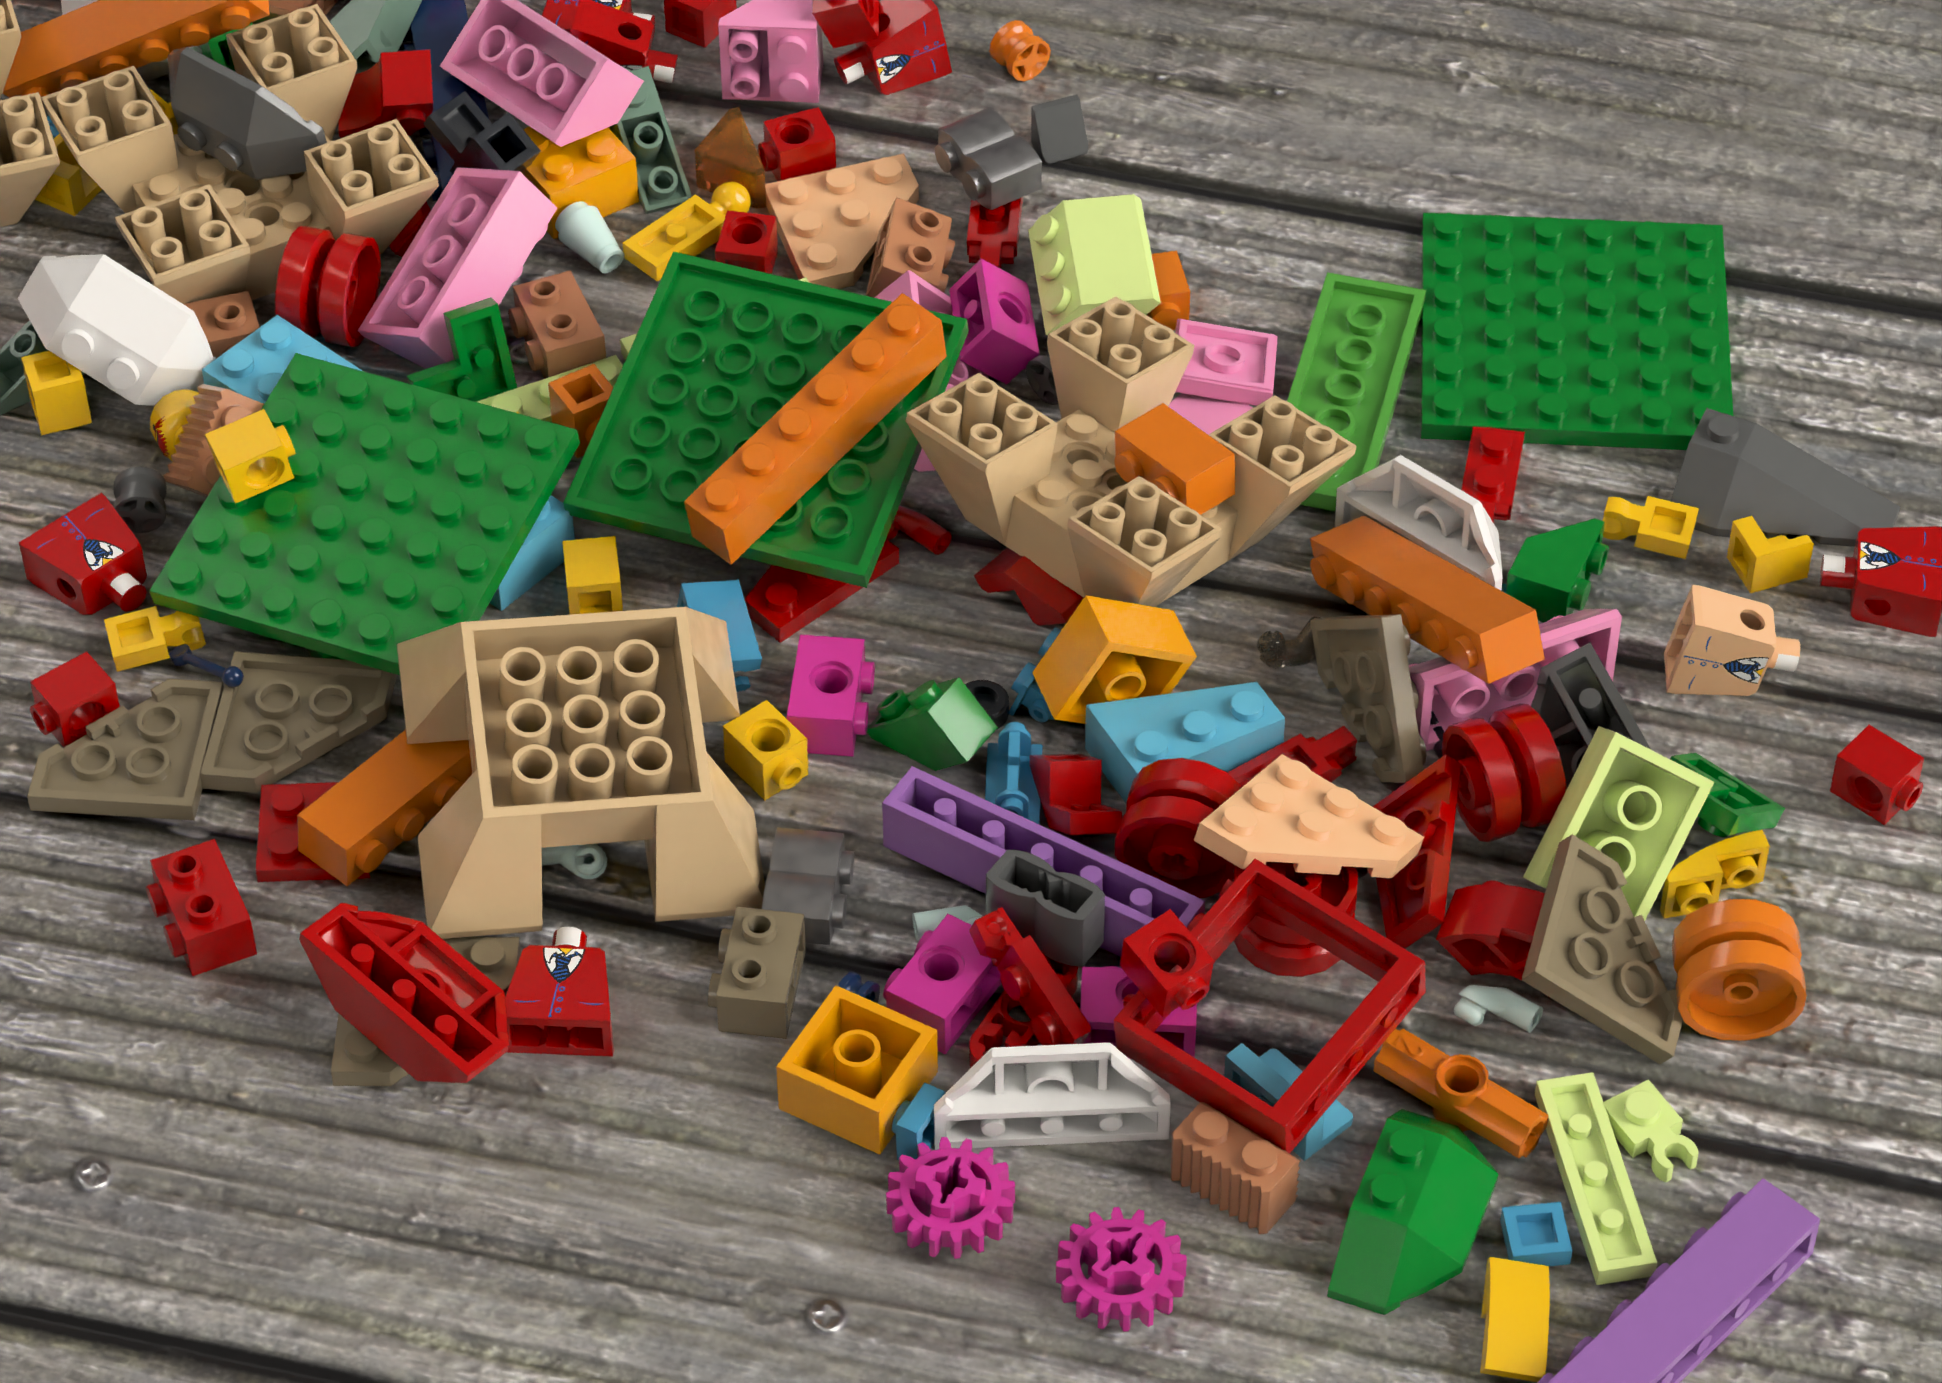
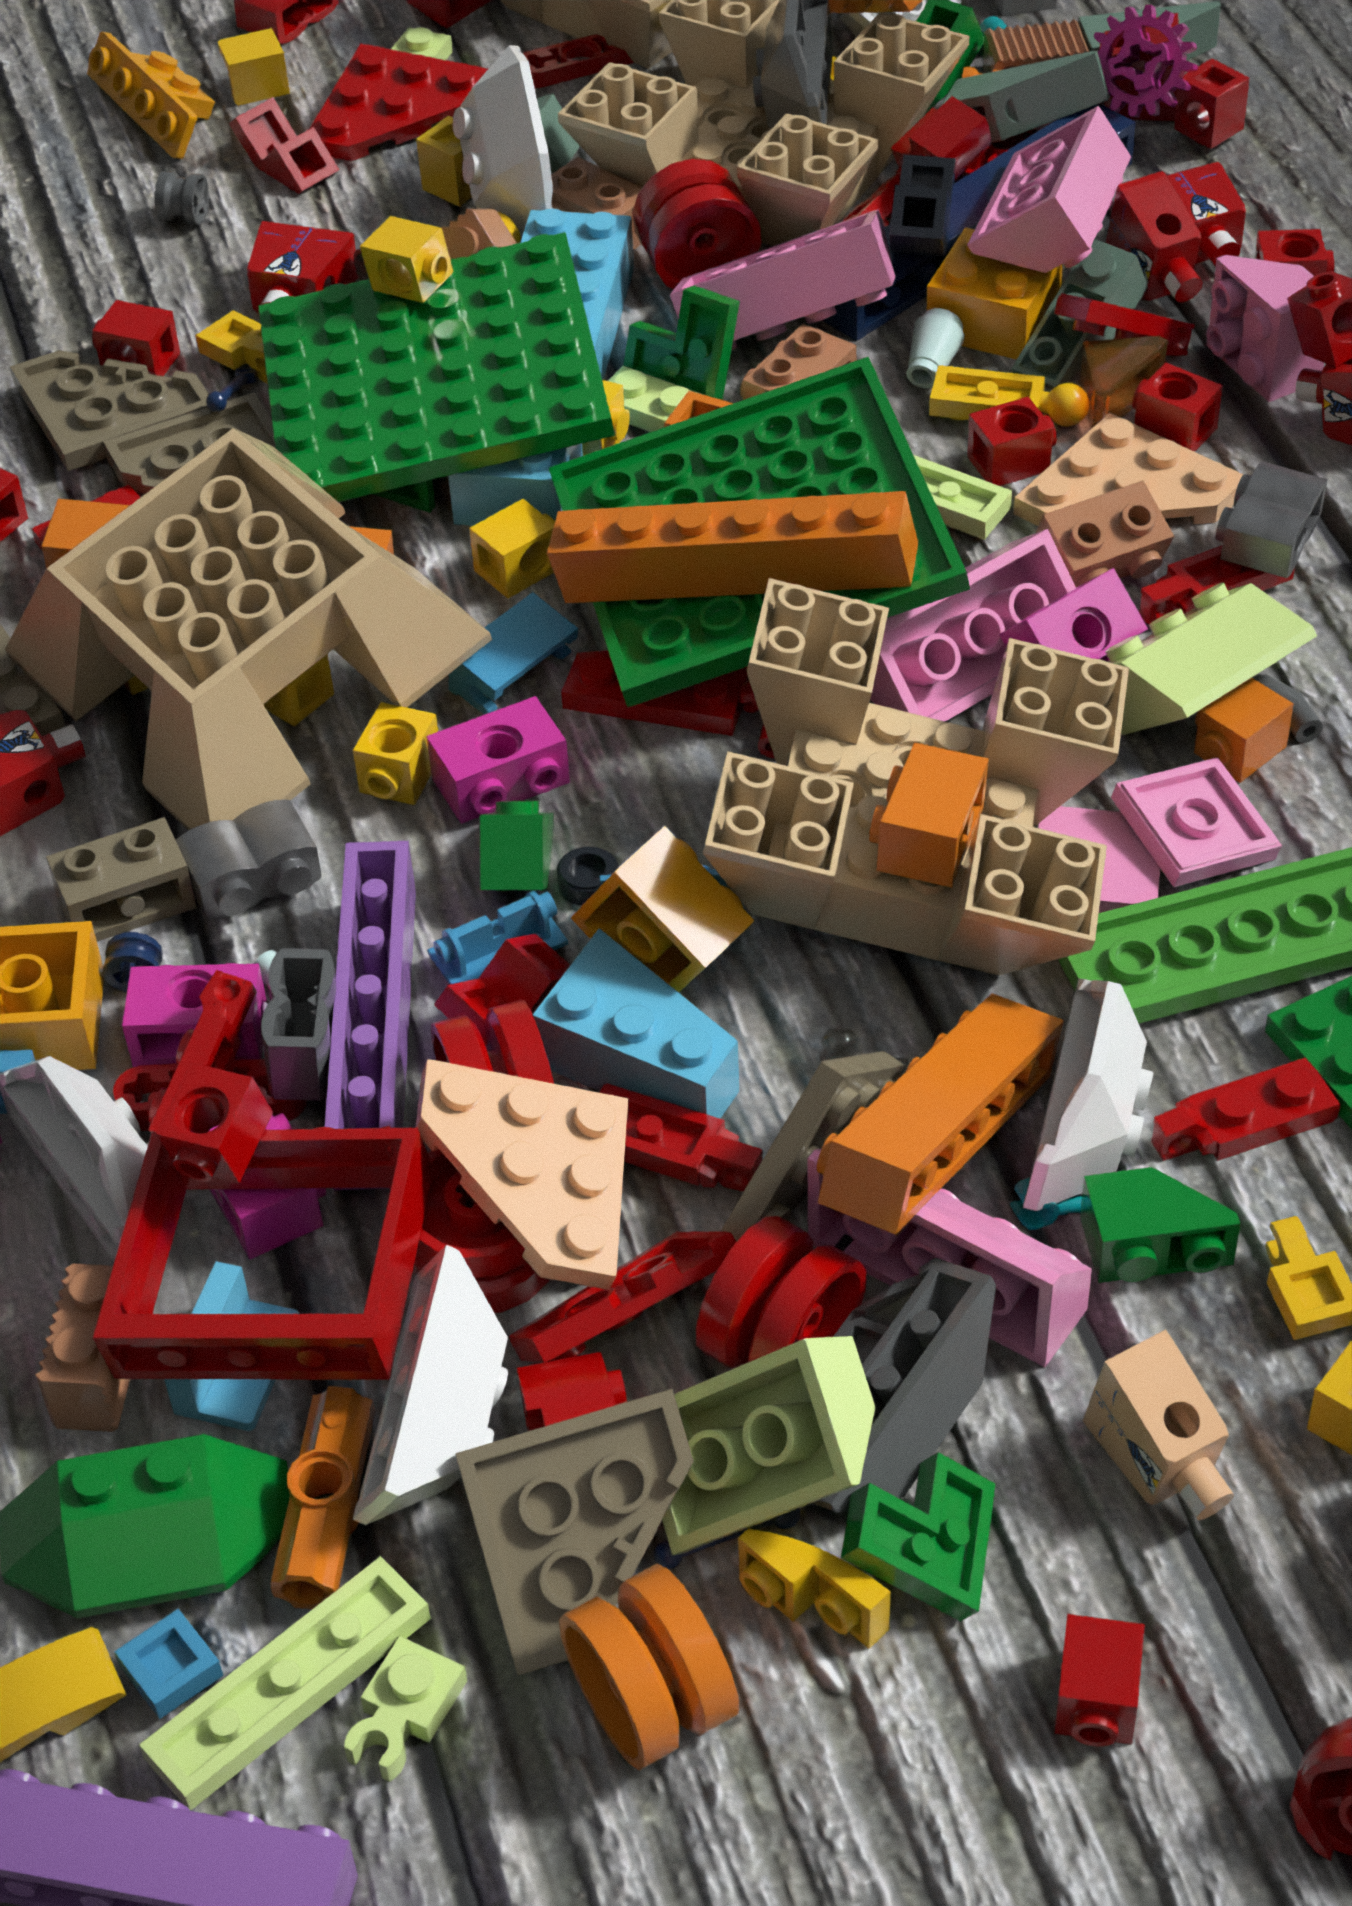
camera: 60 degrees right, 0 degrees up
none -> white wedge [353,1245,508,1525]
none -> red hinge [1054,293,1195,356]

